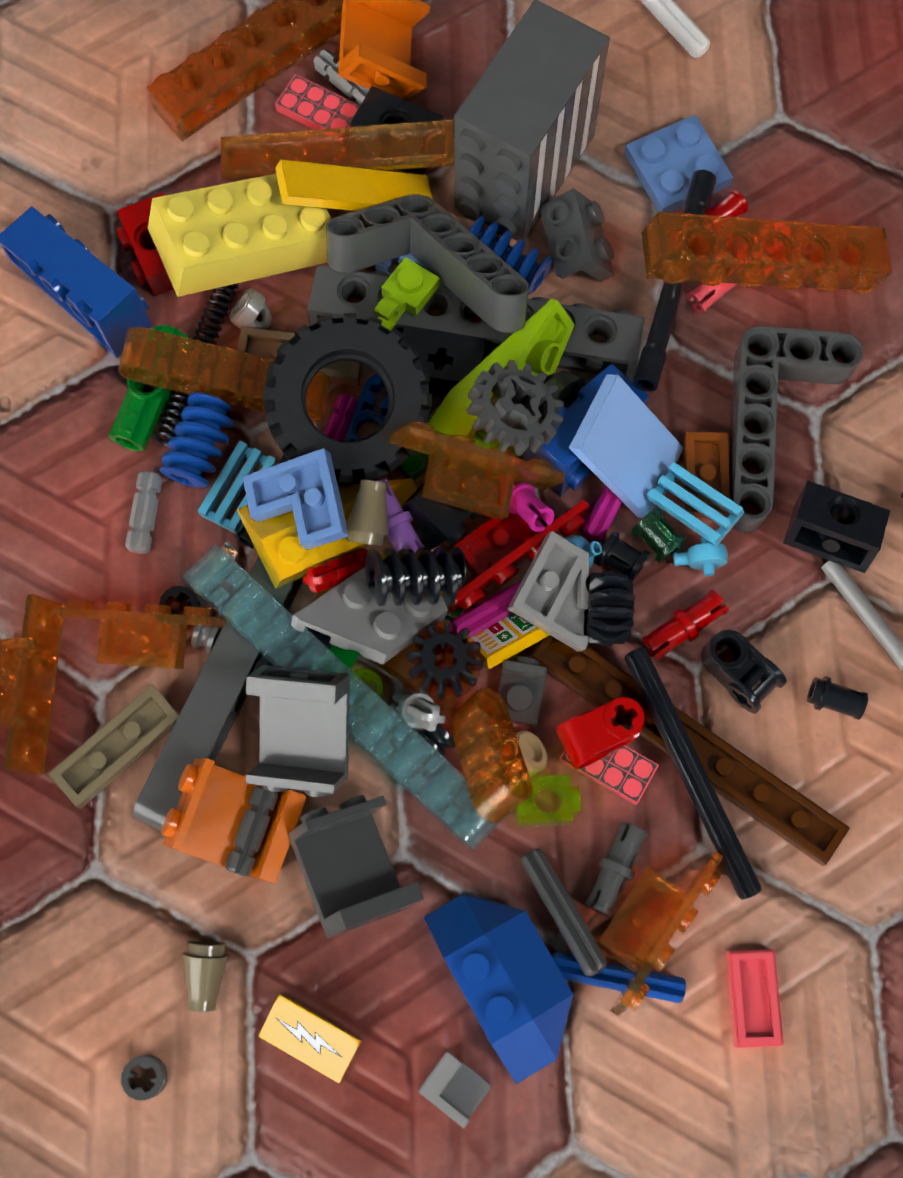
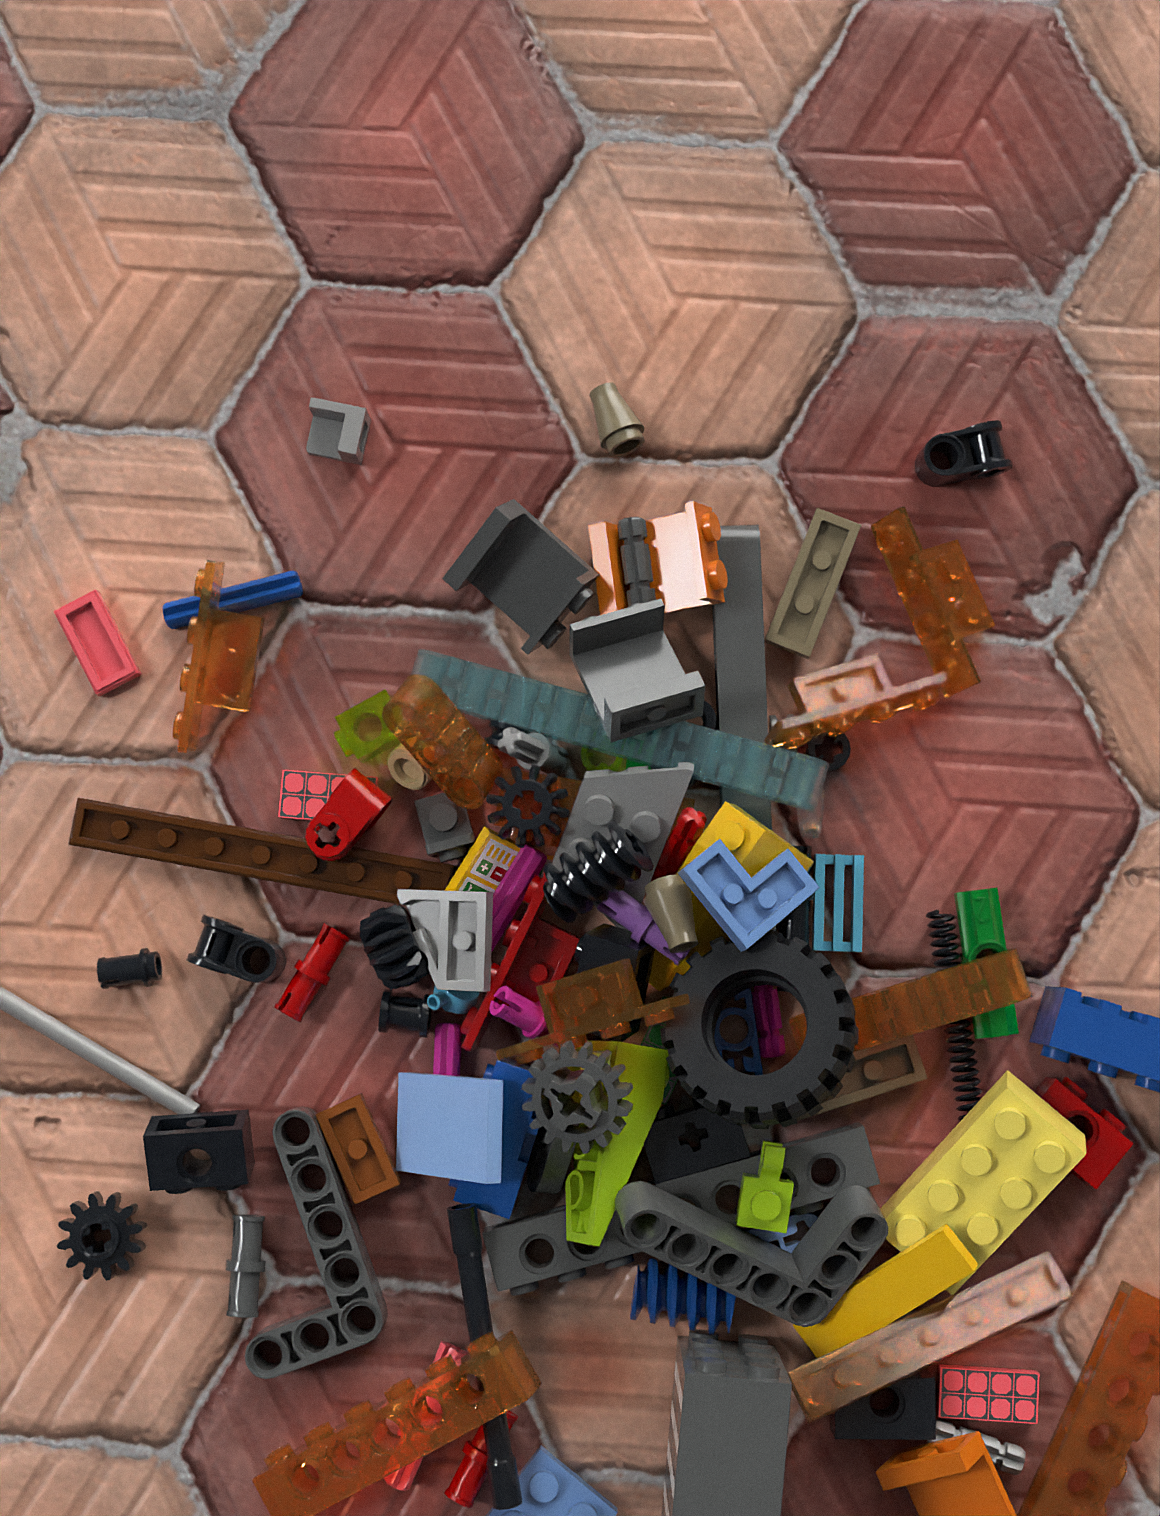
camera: 160 degrees right, 10 degrees up
dark grey bush [121,1055,168,1100] -> none
light grey axle [125,471,162,554] -> none
blue piece [159,392,235,488] -> none
light grey tile [230,288,272,330] -> none
yellow slope [259,994,363,1083] -> none
blue wedge [424,894,573,1084] -> none
dark grey axle [521,848,607,977] -> none
dark grey bracket [540,188,614,282] -> none
dark grey pin [585,822,648,918] -> none
black axle [624,647,761,900] -> none
clear green bush [631,507,688,564] -> none
medium azure tile [647,462,744,546] -> none
medium azure piece [673,537,728,576] -> none
none -> dark grey pin [225,1215,266,1318]

